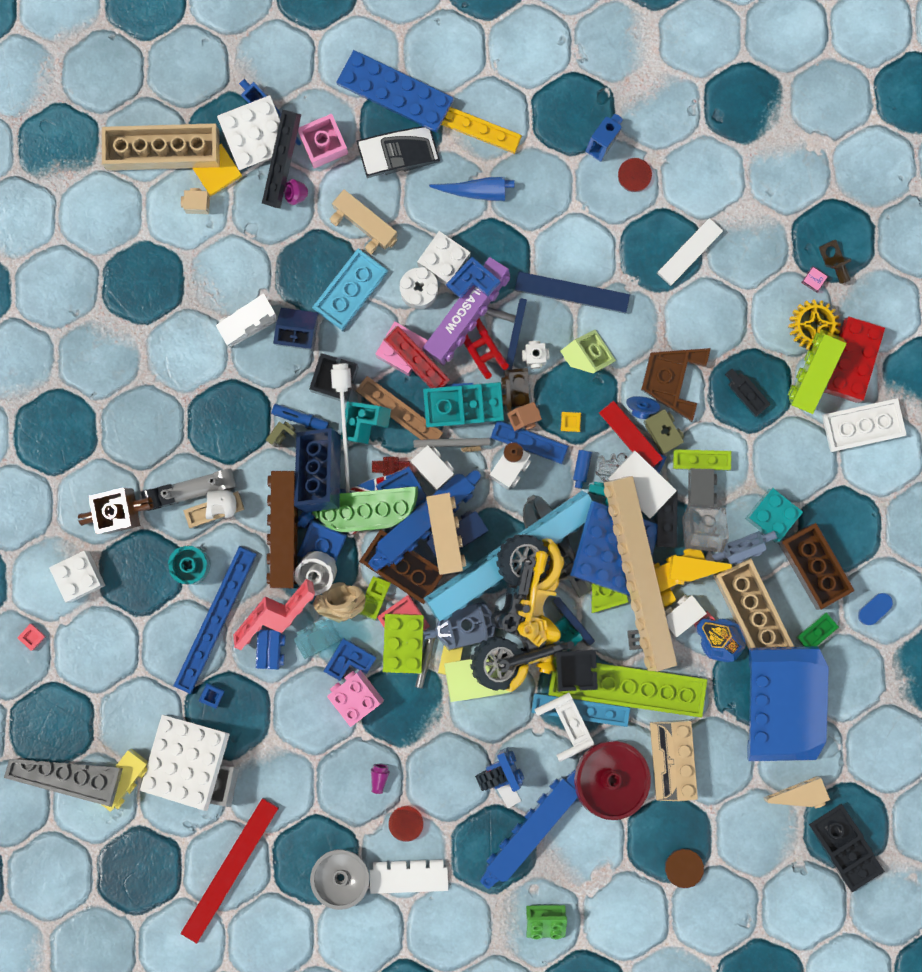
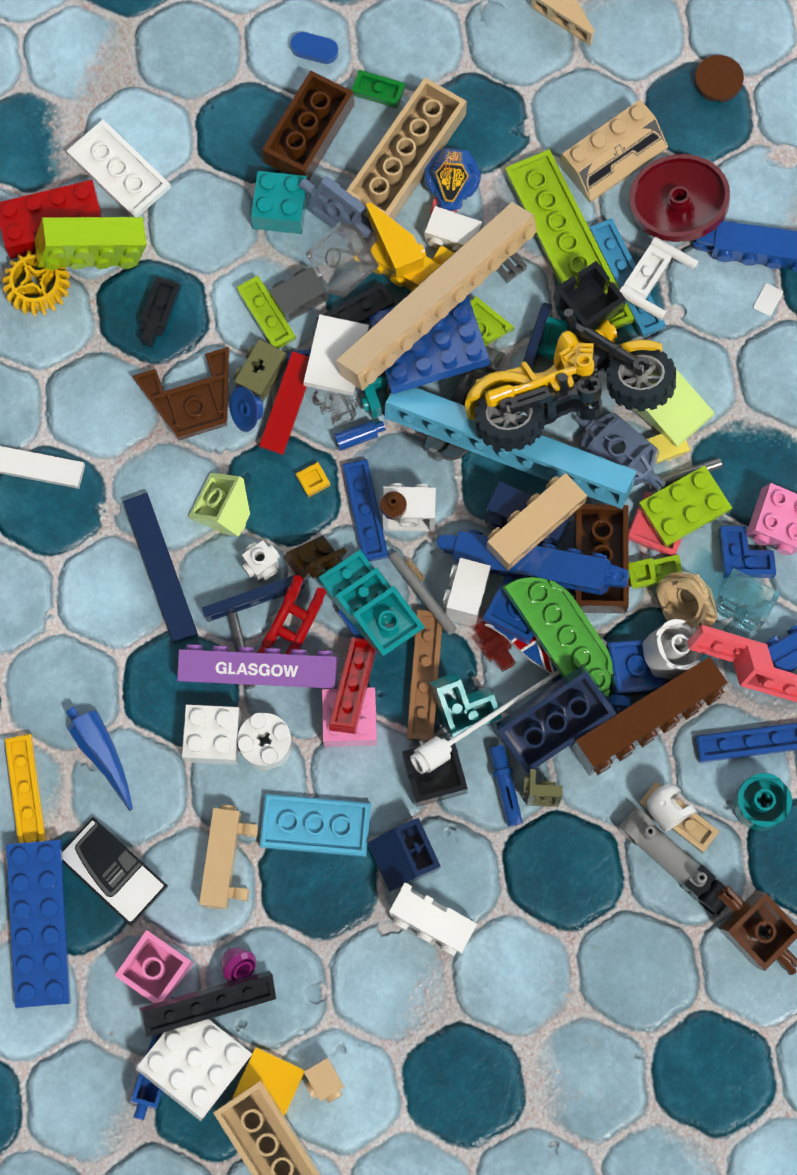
camera: 120 degrees left, 10 degrees down
blue plate [446,257,501,299] -> none
blue plate [475,747,525,792] -> none
nougat brick [507,402,542,431] -> none
blue slope [747,646,829,761] -> none

